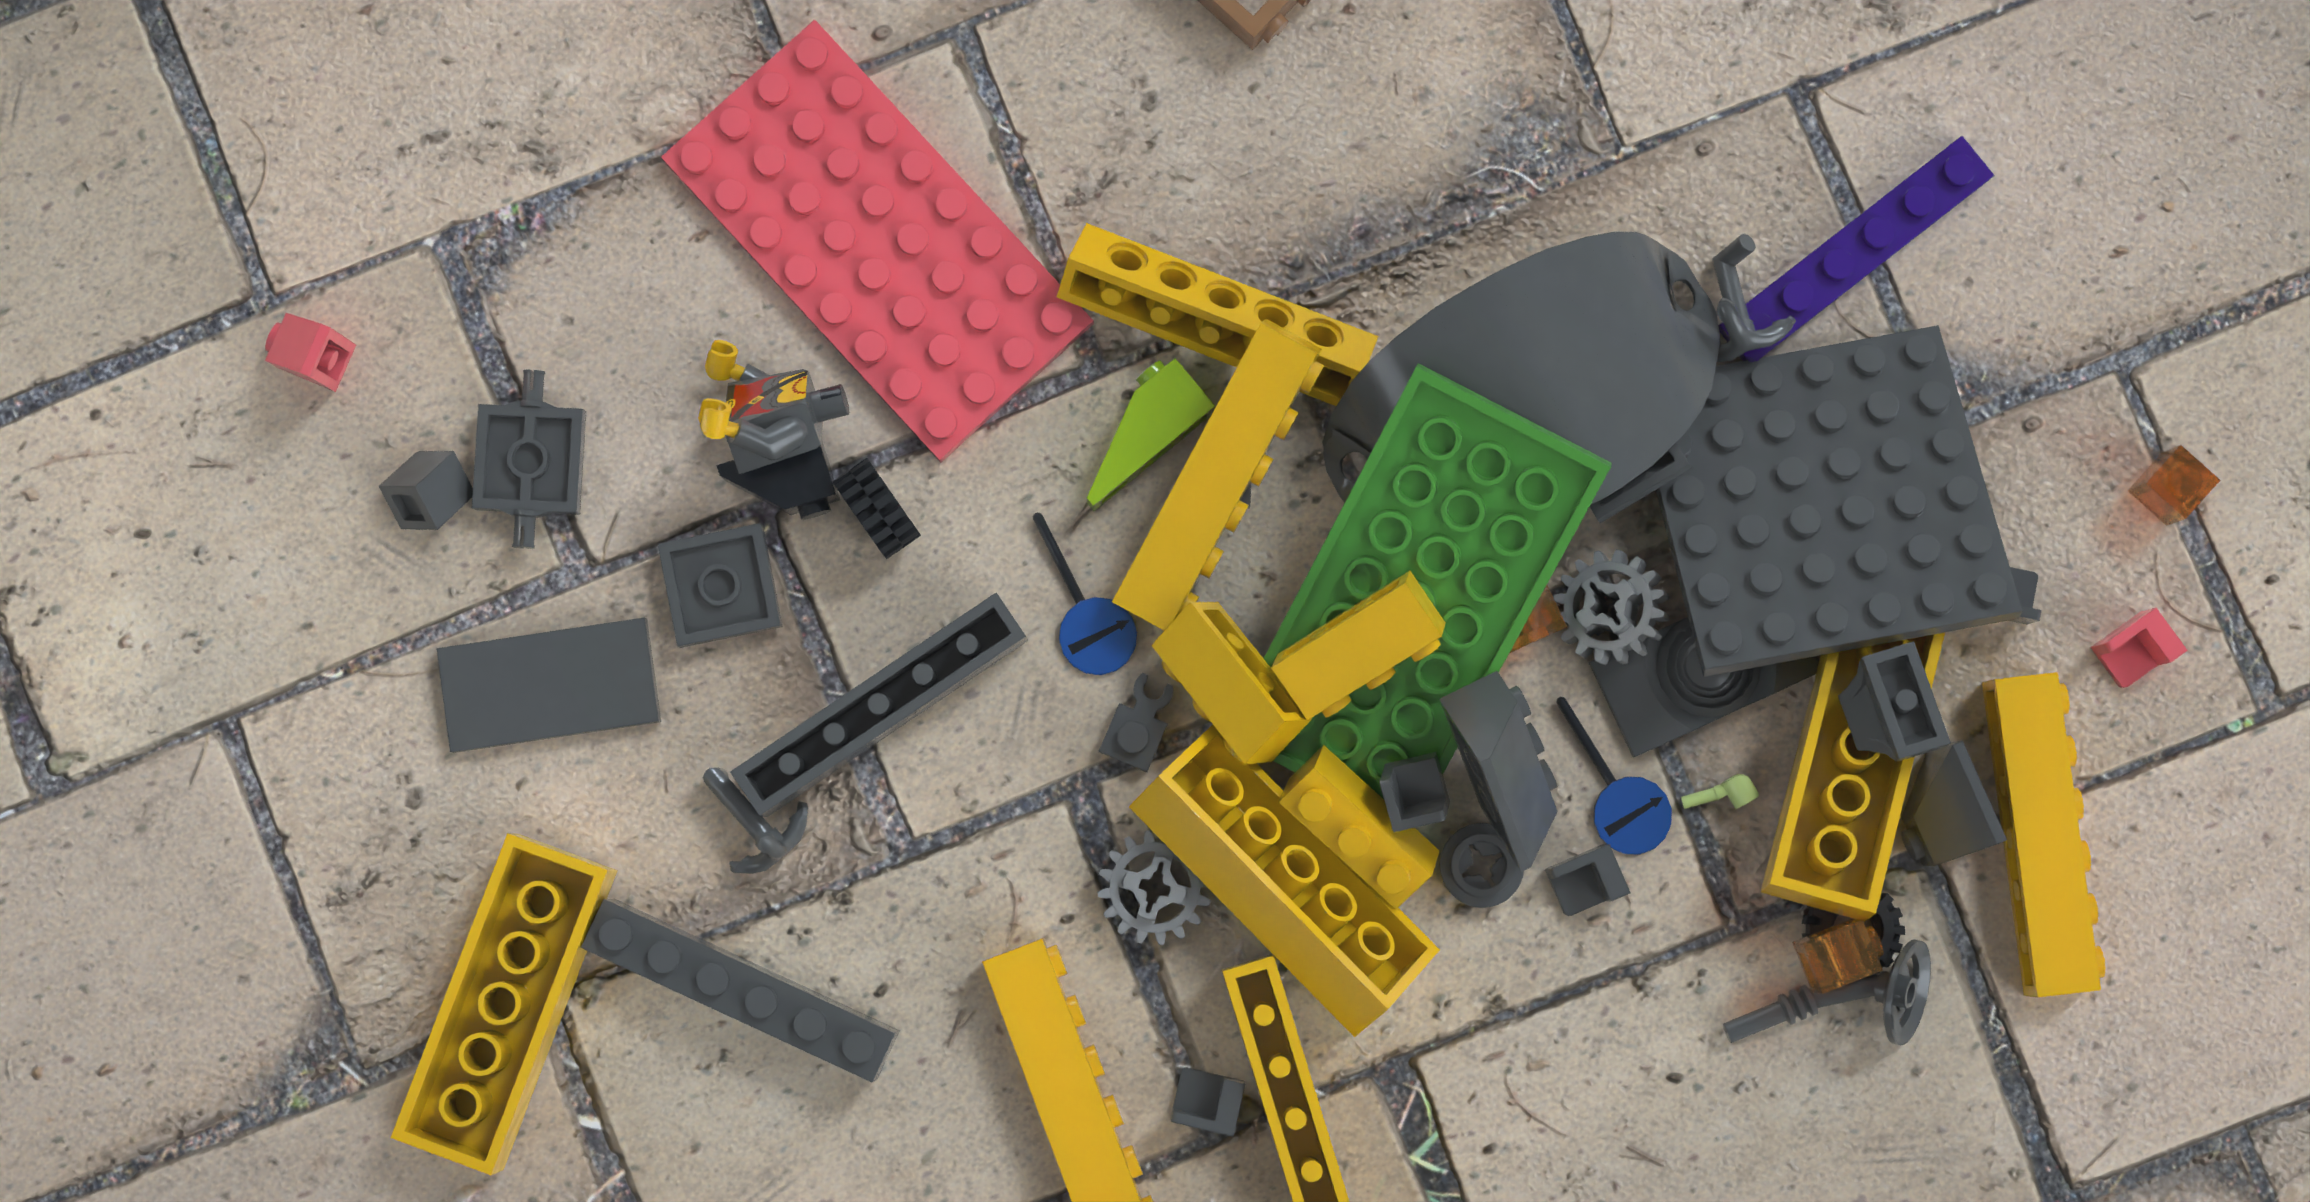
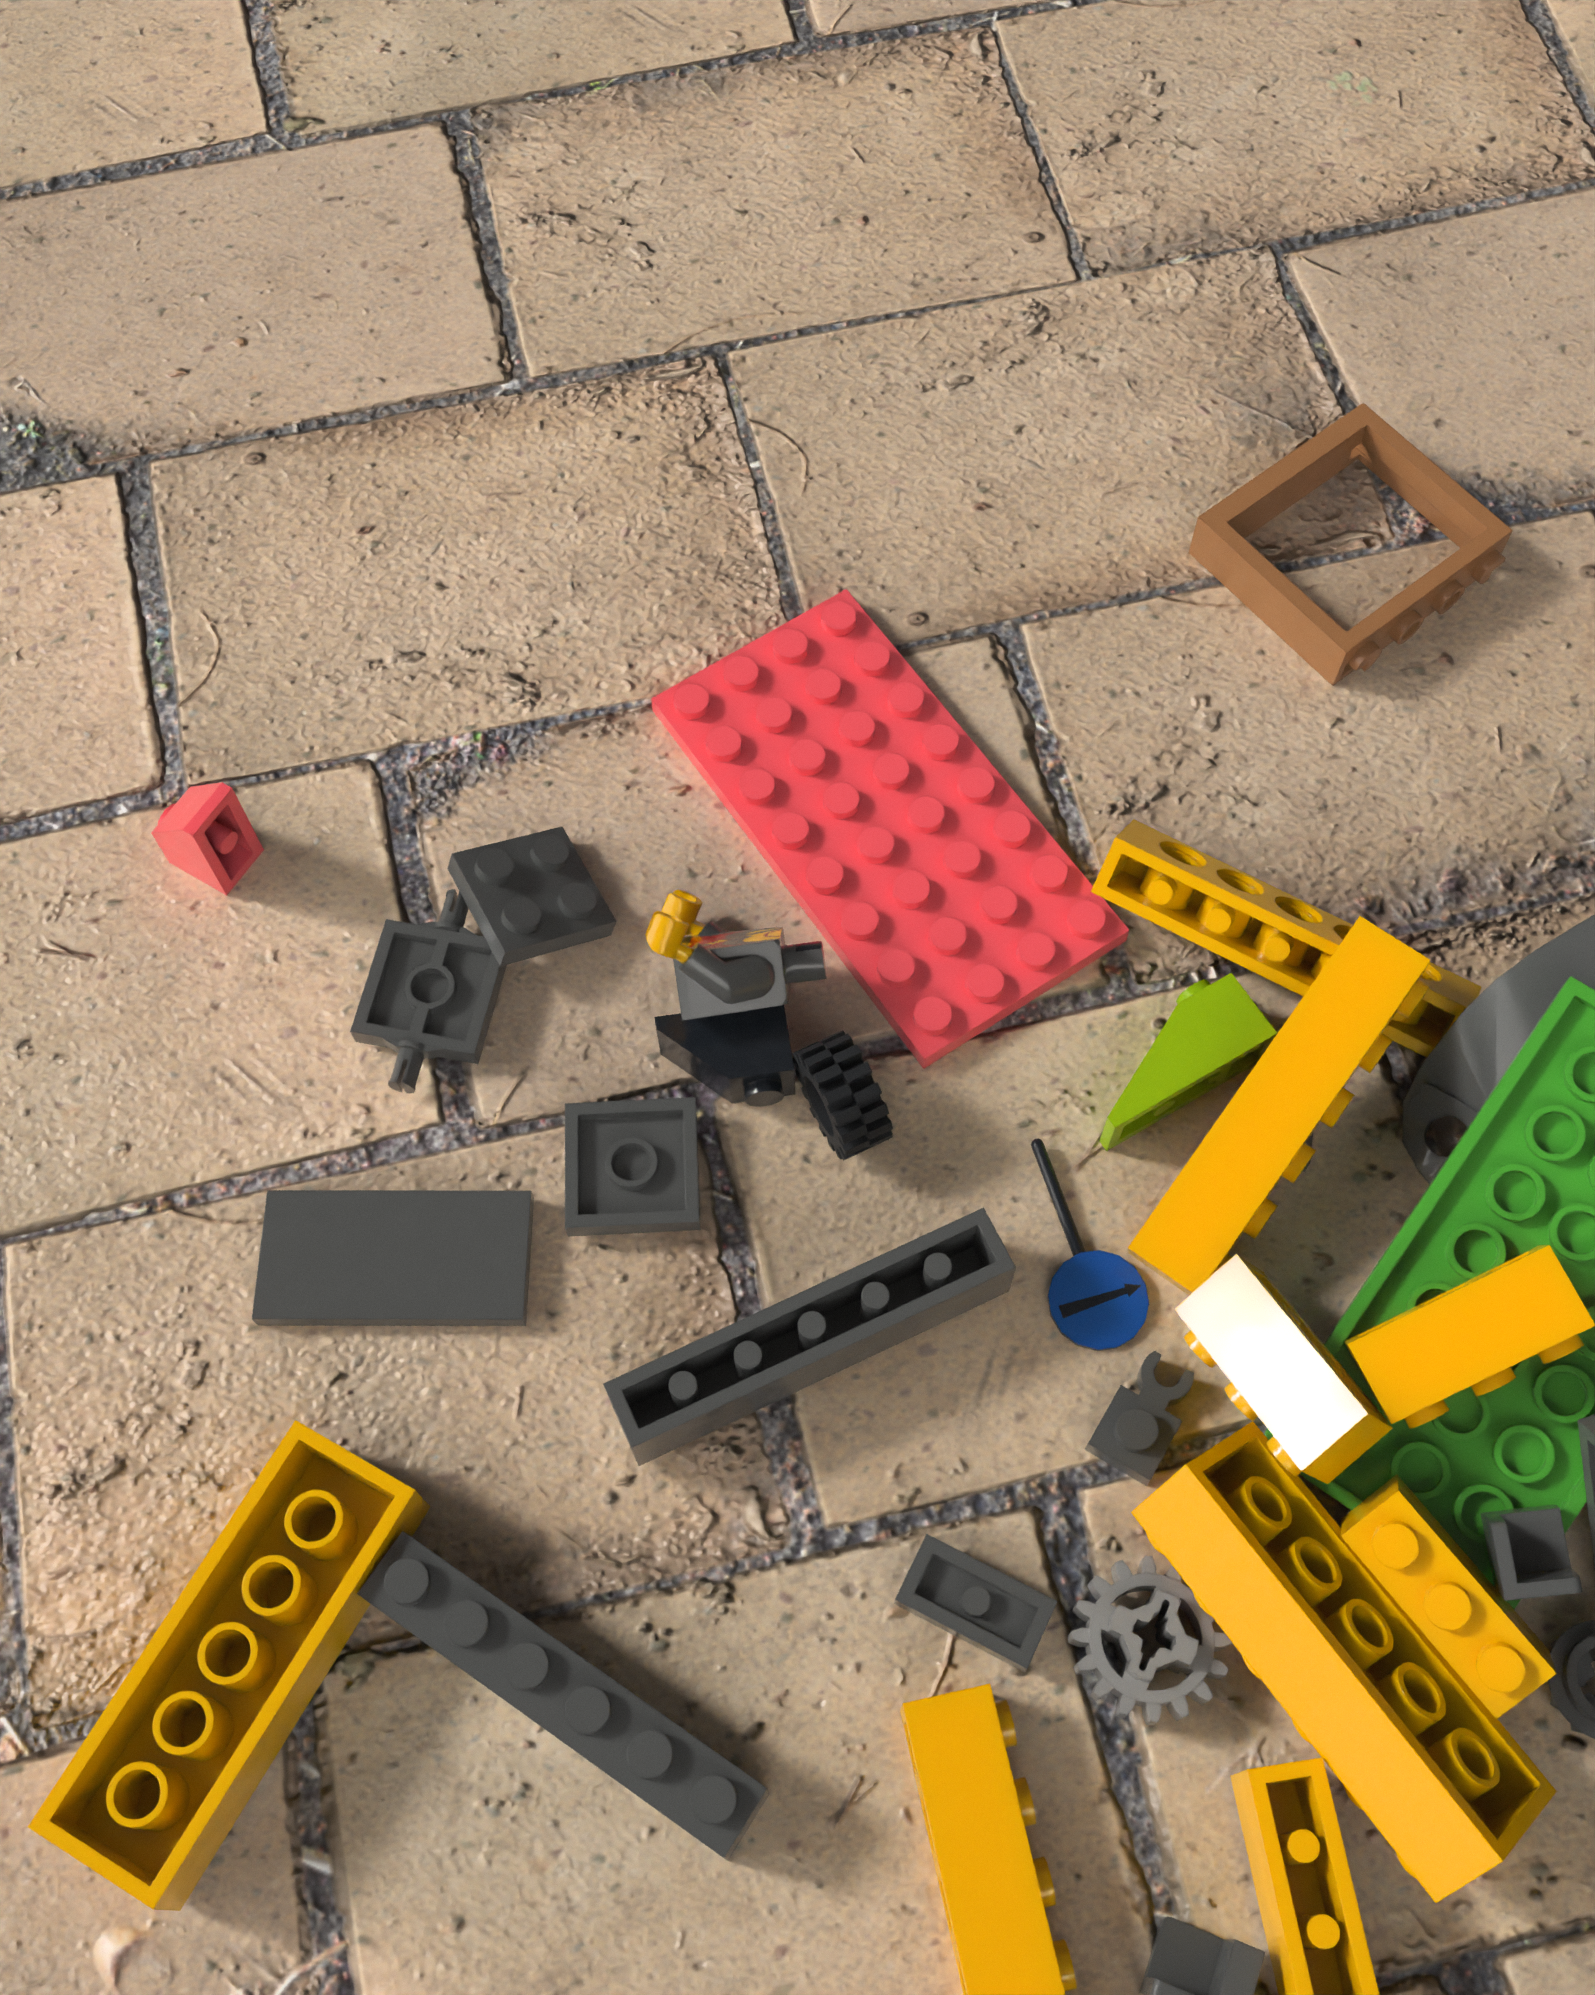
camera: 10 degrees right, 20 degrees down
dark grey panel [379,451,473,530] -> none
dark grey piece [703,768,808,874] -> none
none -> dark grey plate [447,827,617,967]
none -> dark grey plate [894,1534,1058,1672]

